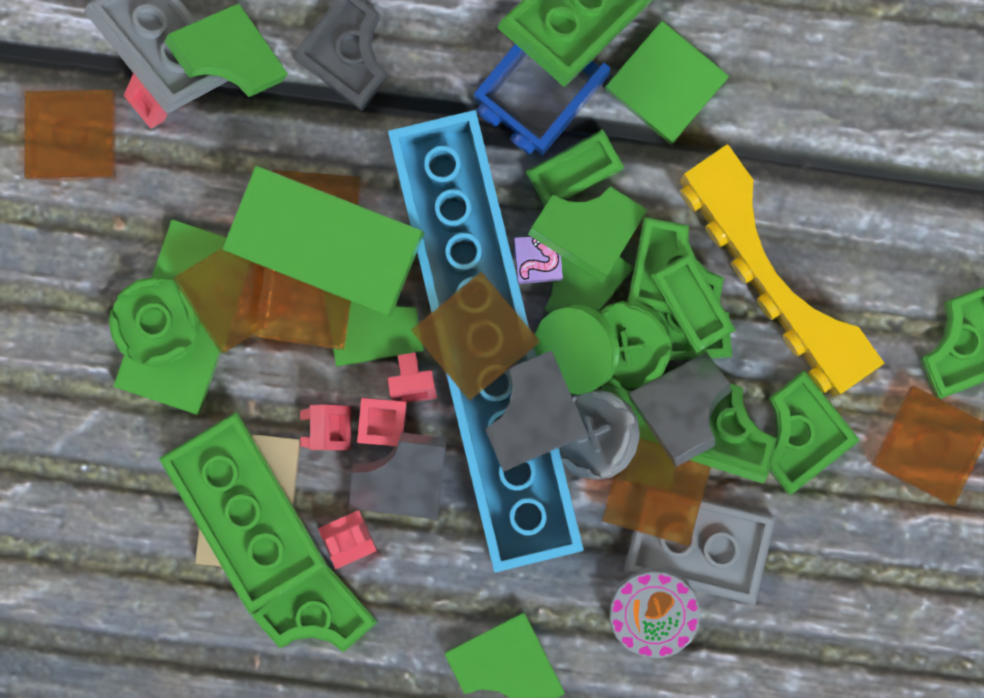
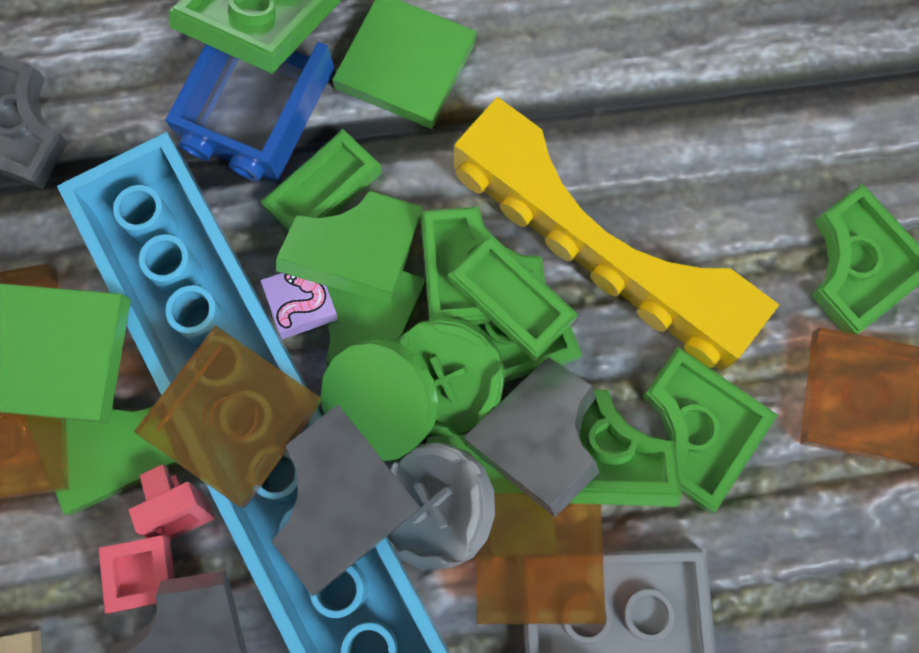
camera: 20 degrees left, 10 degrees down
coral tile [300,404,351,451] -> none

